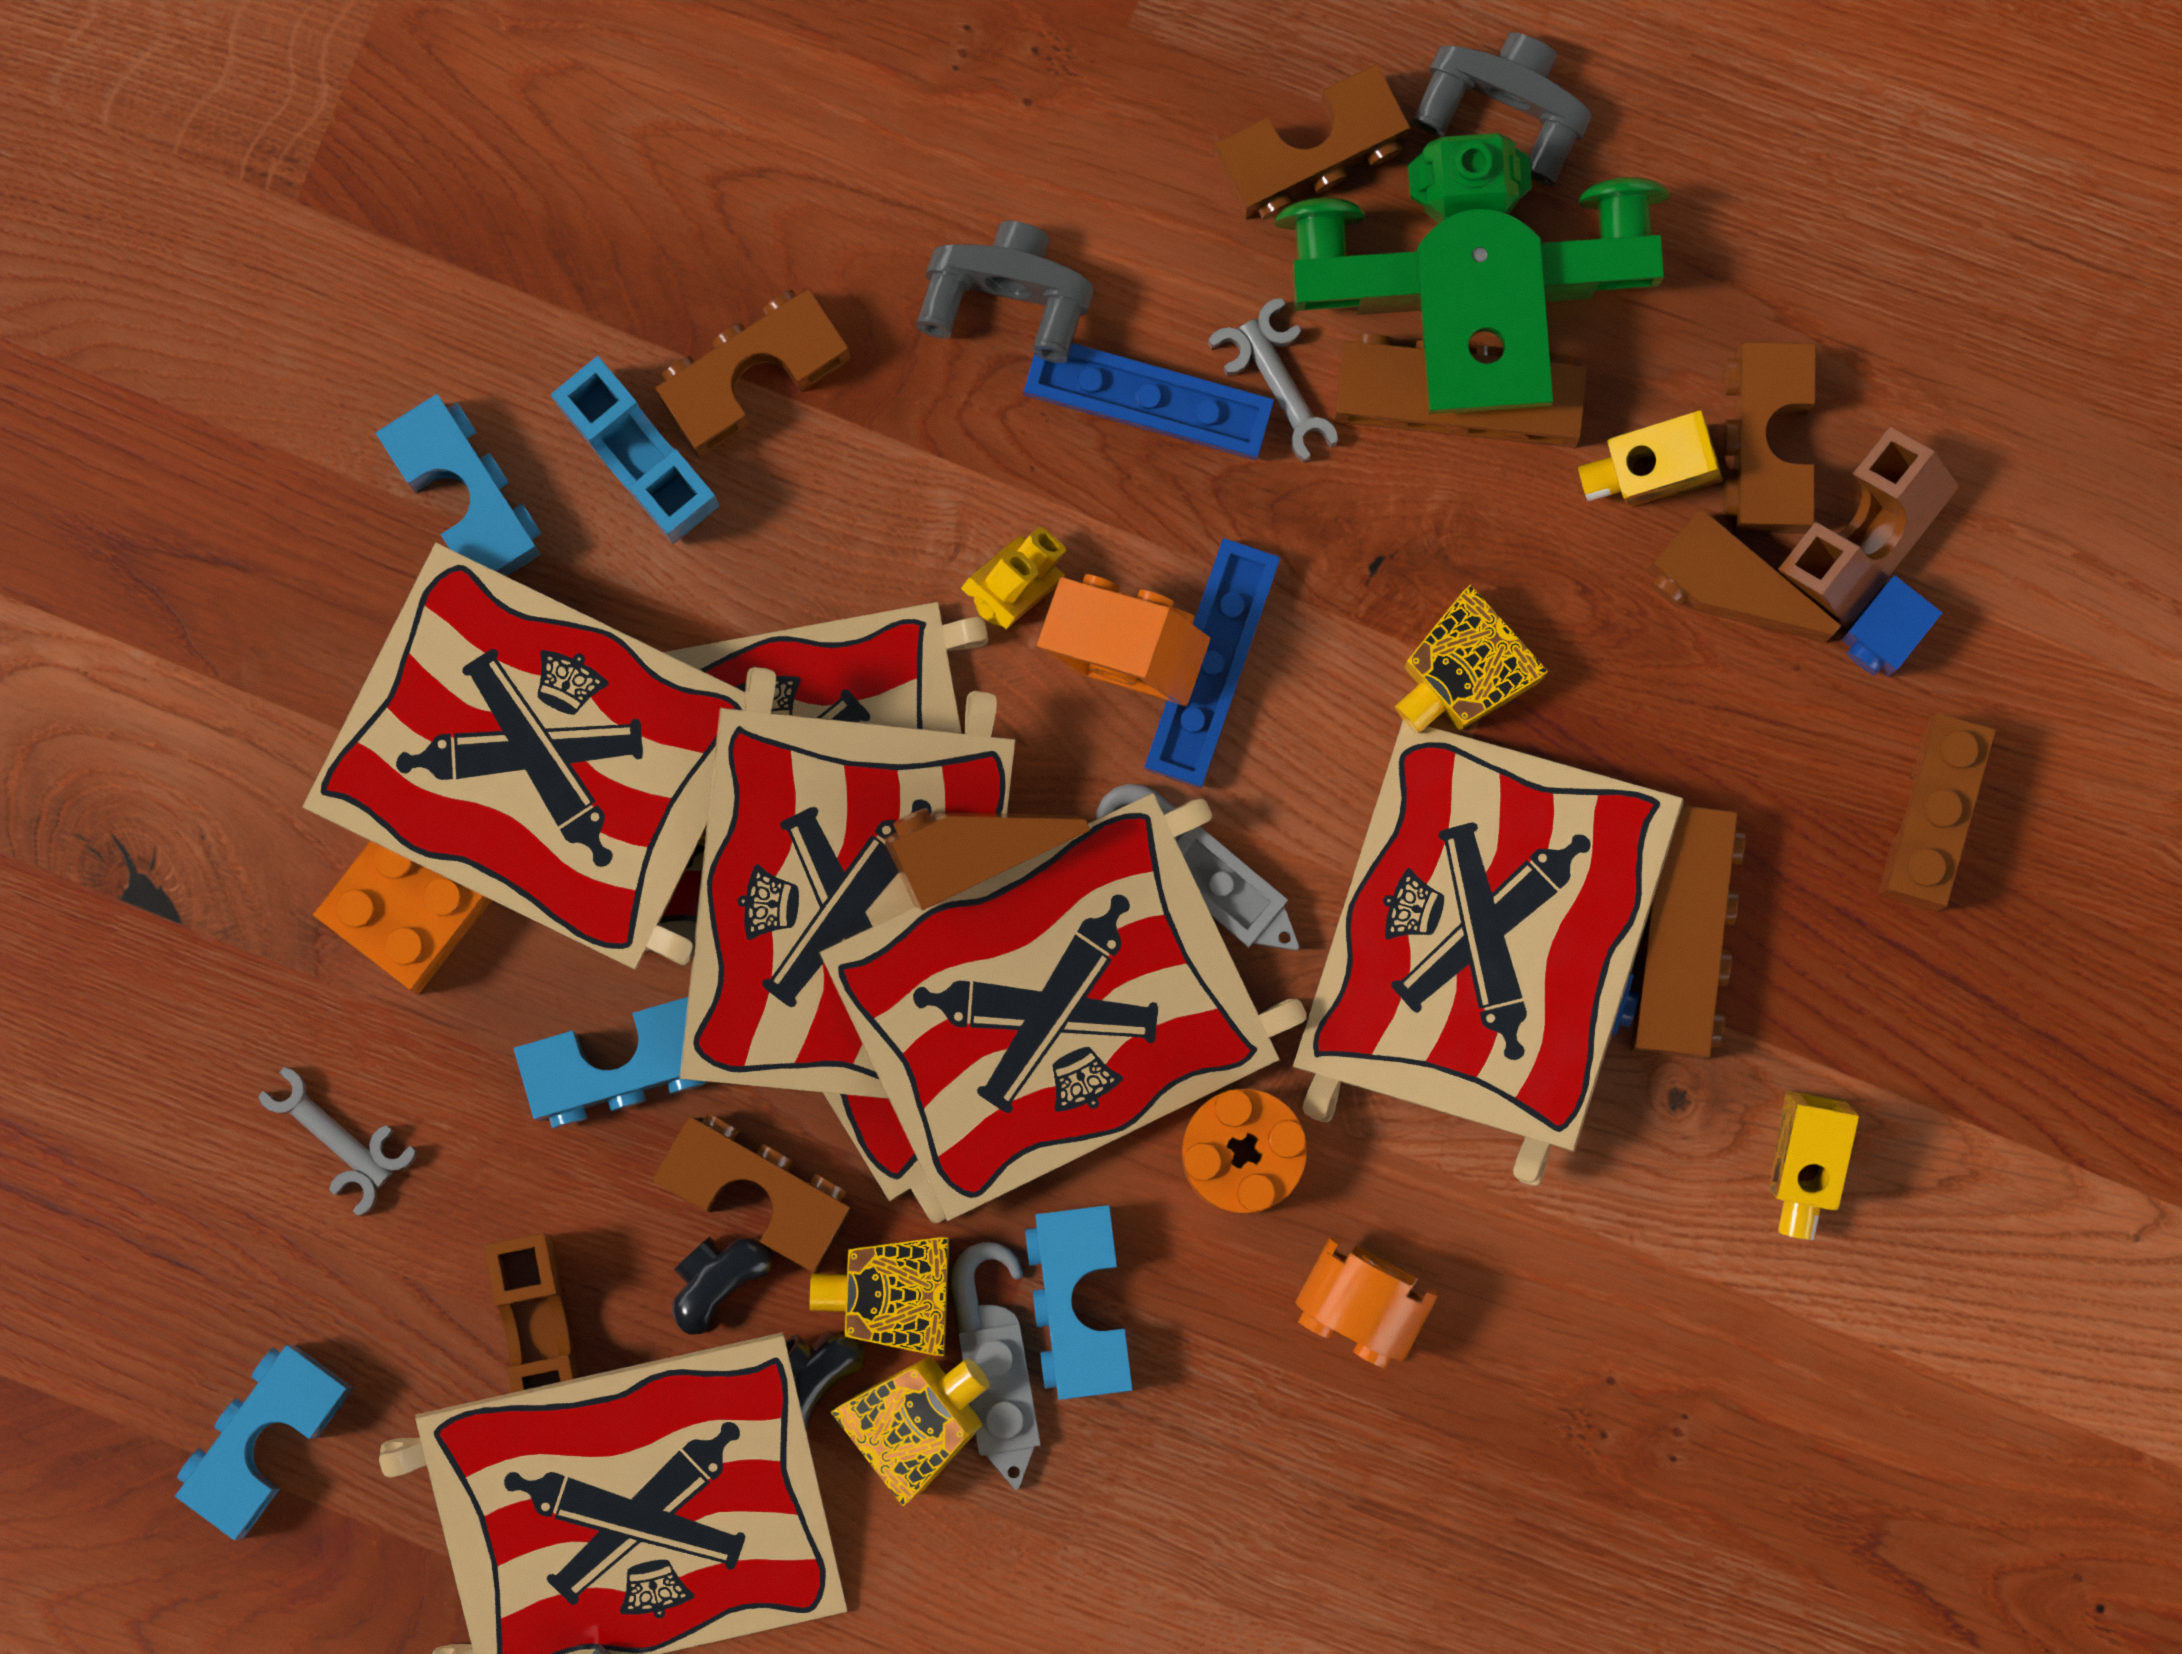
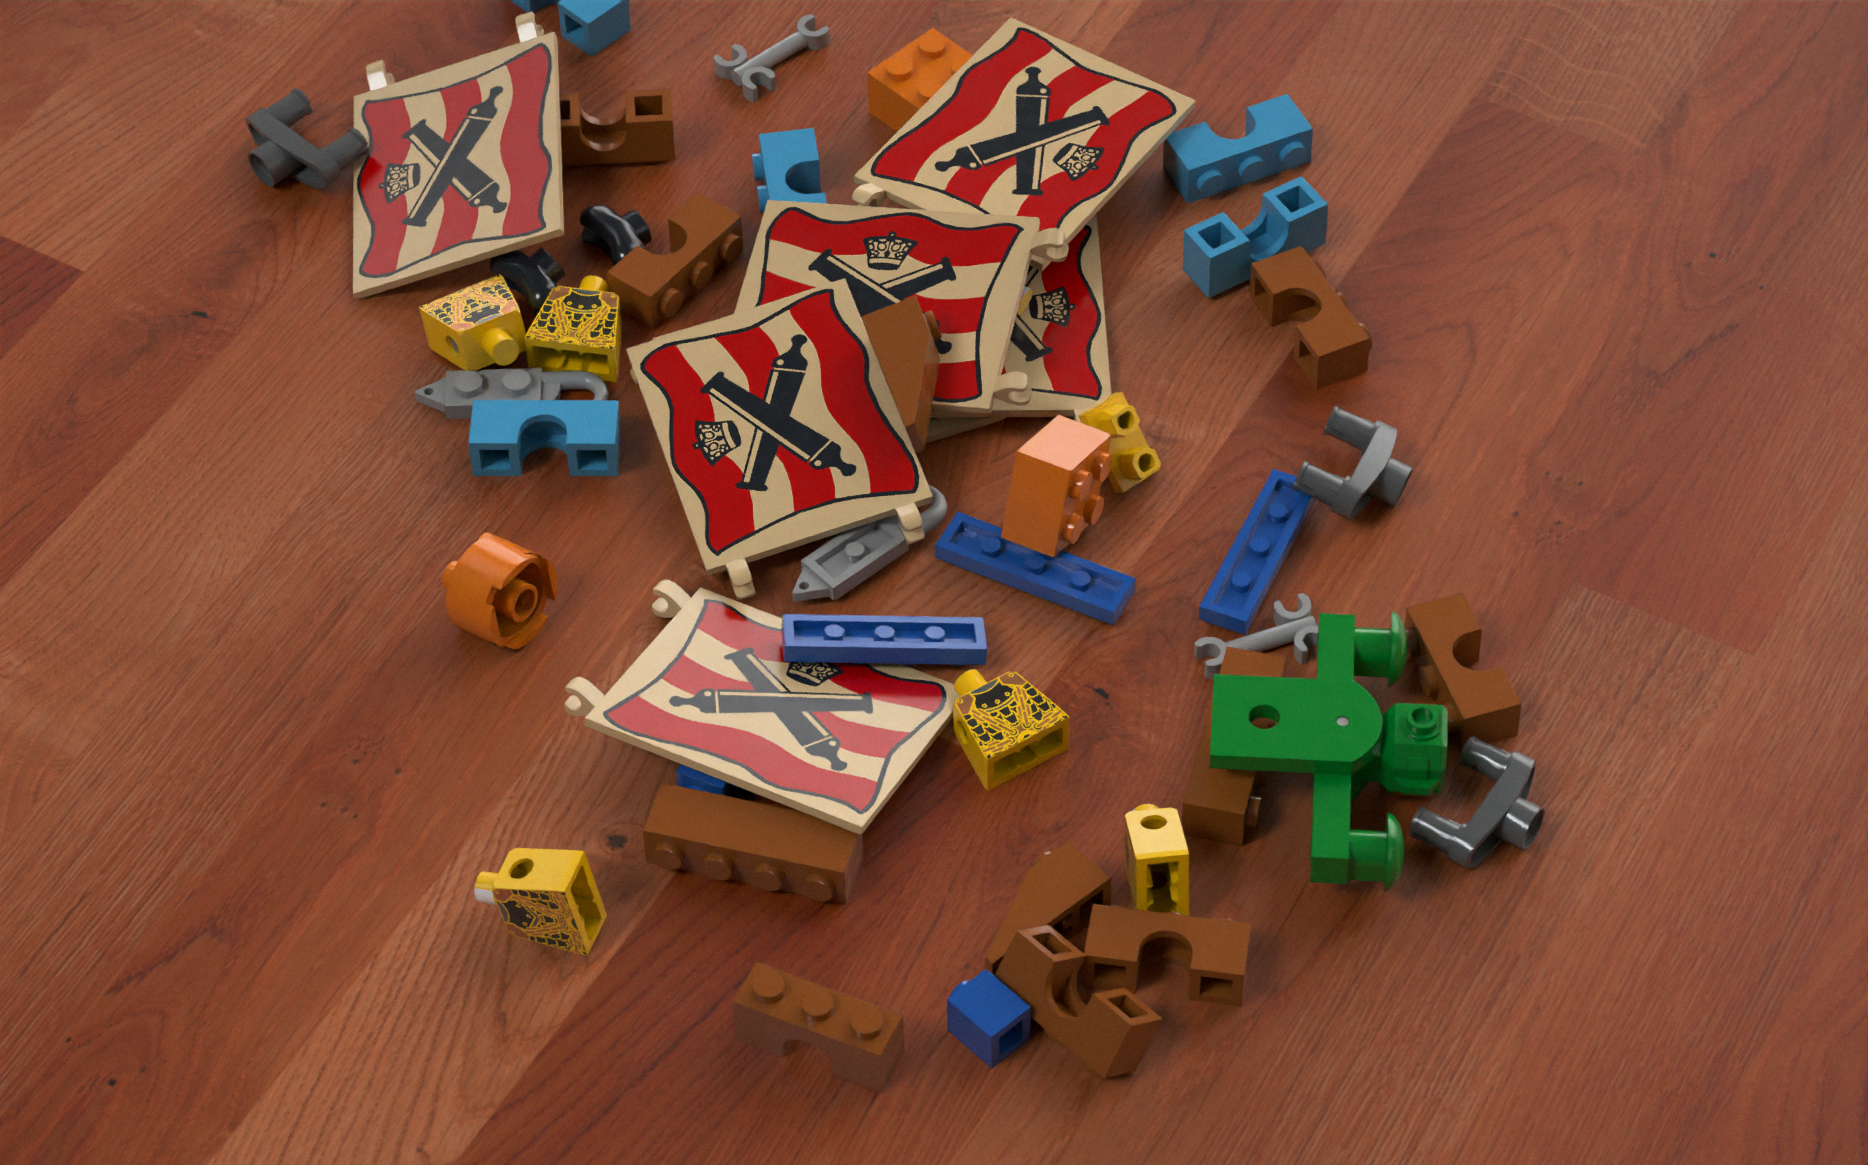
camera: 100 degrees right, 35 degrees down
orange brick [1182,1089,1307,1215] -> none
none -> blue plate [781,614,987,666]

